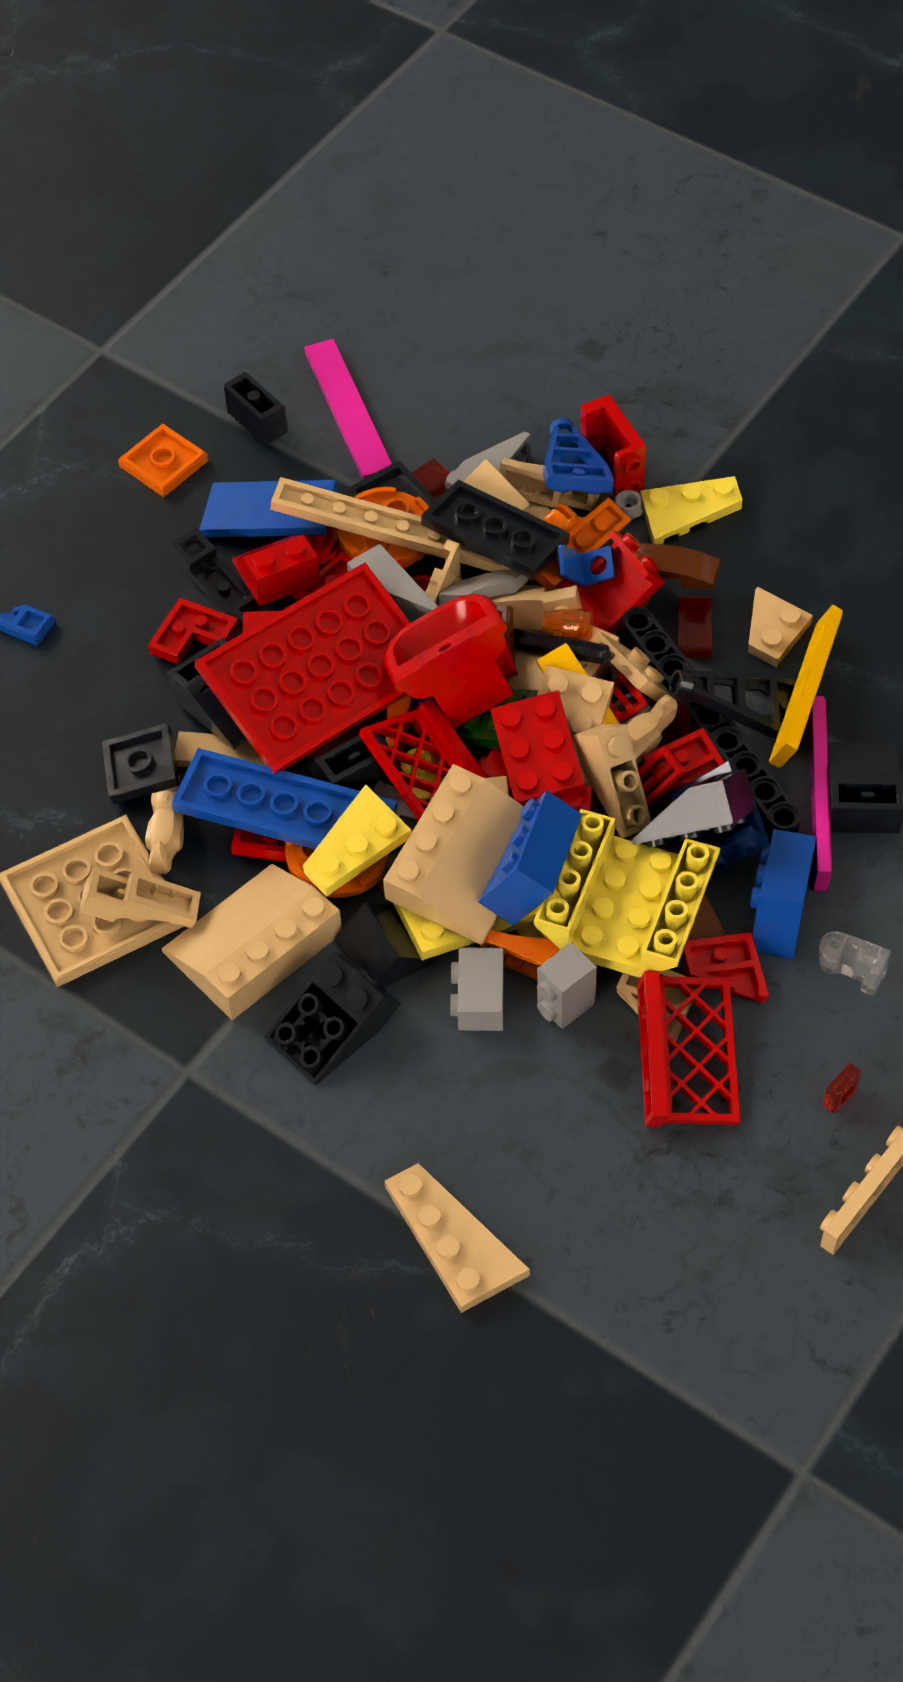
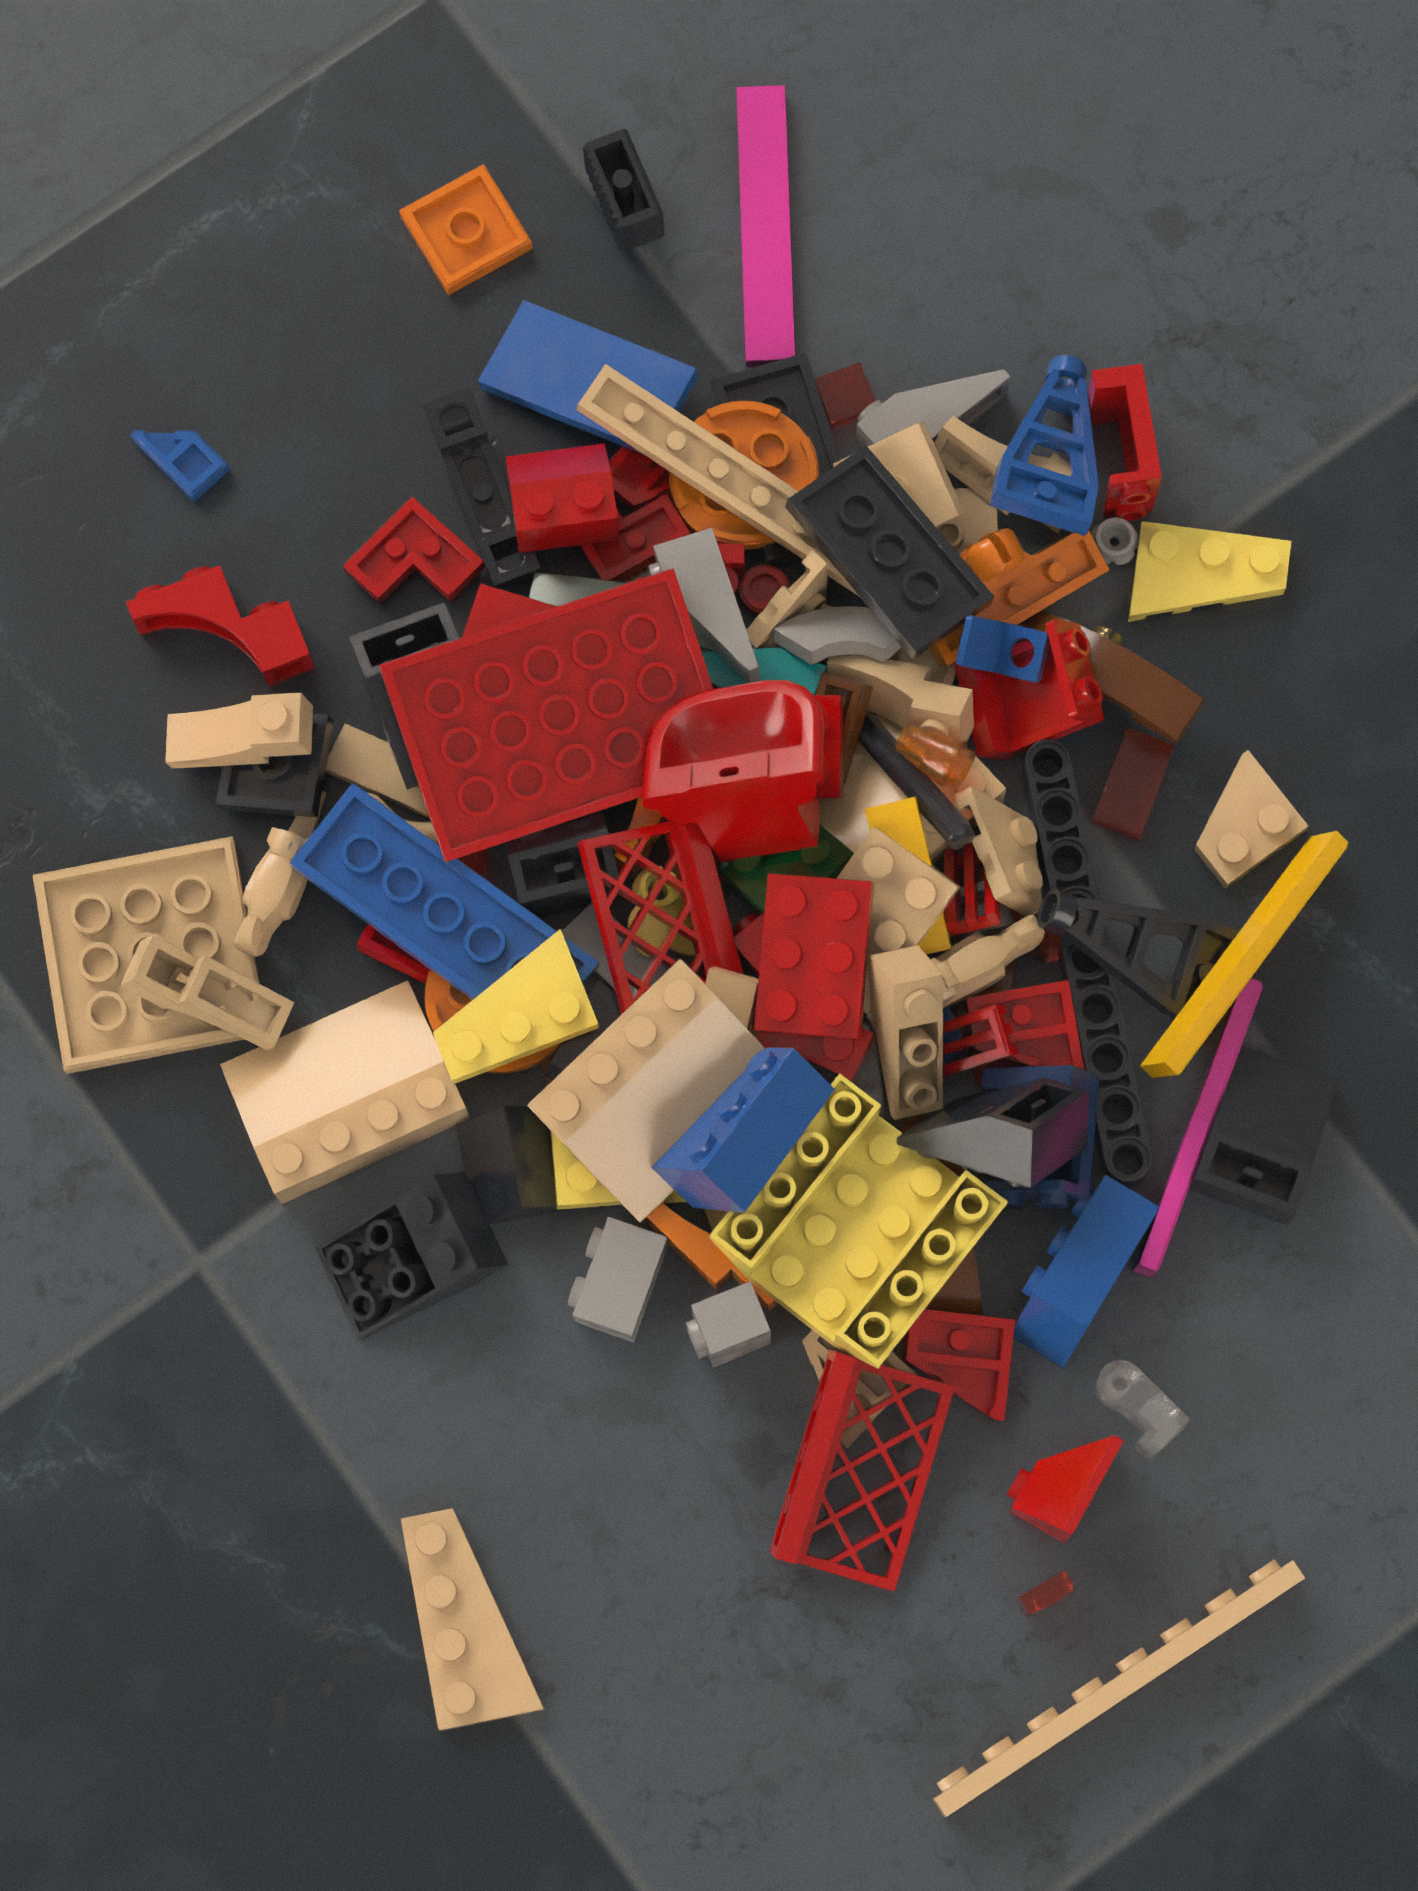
camera: 20 degrees right, 20 degrees up
none -> red arch [126,565,315,687]
none -> tan slope [165,693,313,769]
none -> red slope [1006,1435,1124,1544]

